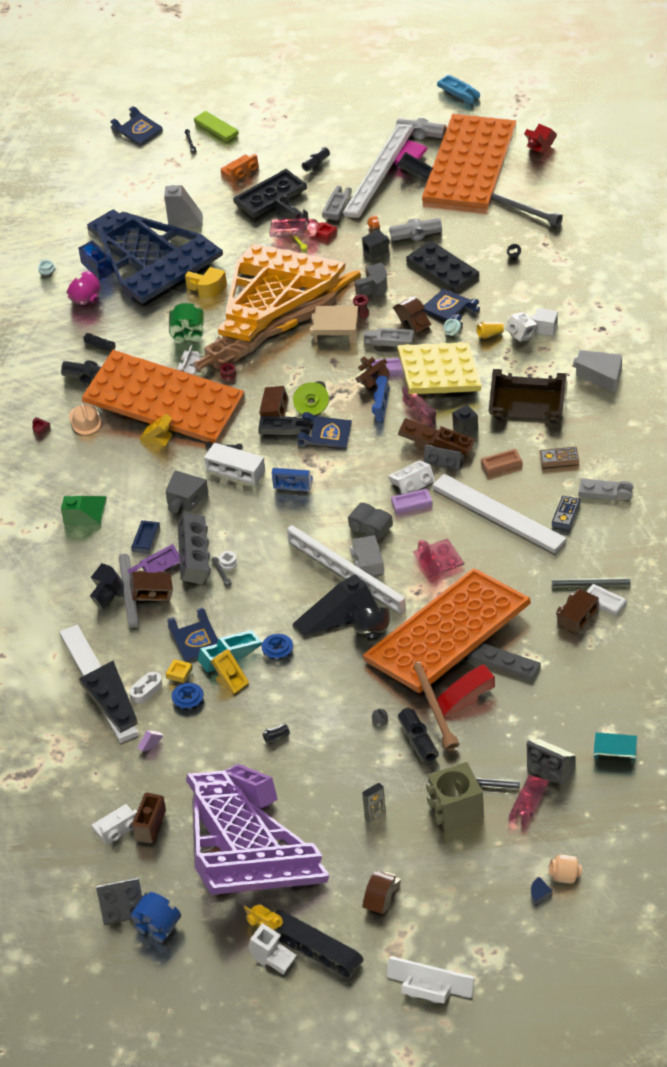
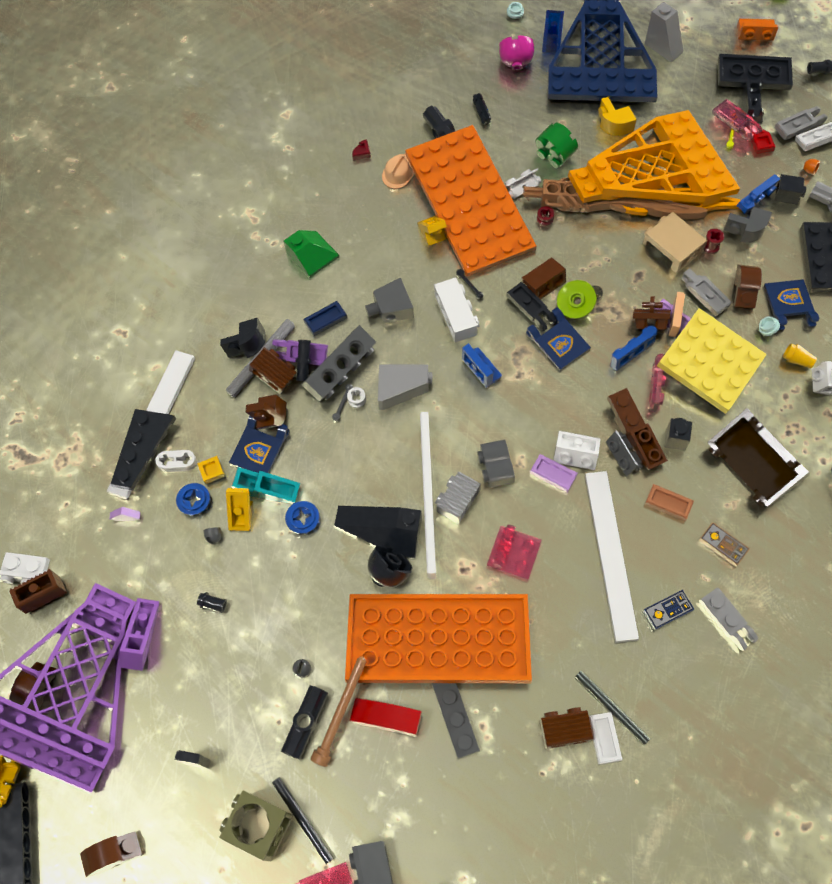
camera: 45 degrees right, 20 degrees up
none -> dark grey hinge [203,527,221,544]
none -> reddish brown brick [245,394,287,429]
none -> black pin [295,339,312,381]
none -> light grey slope [378,364,432,410]
none -> light nougat tile [668,292,685,337]
none -> blue hinge [737,174,780,214]

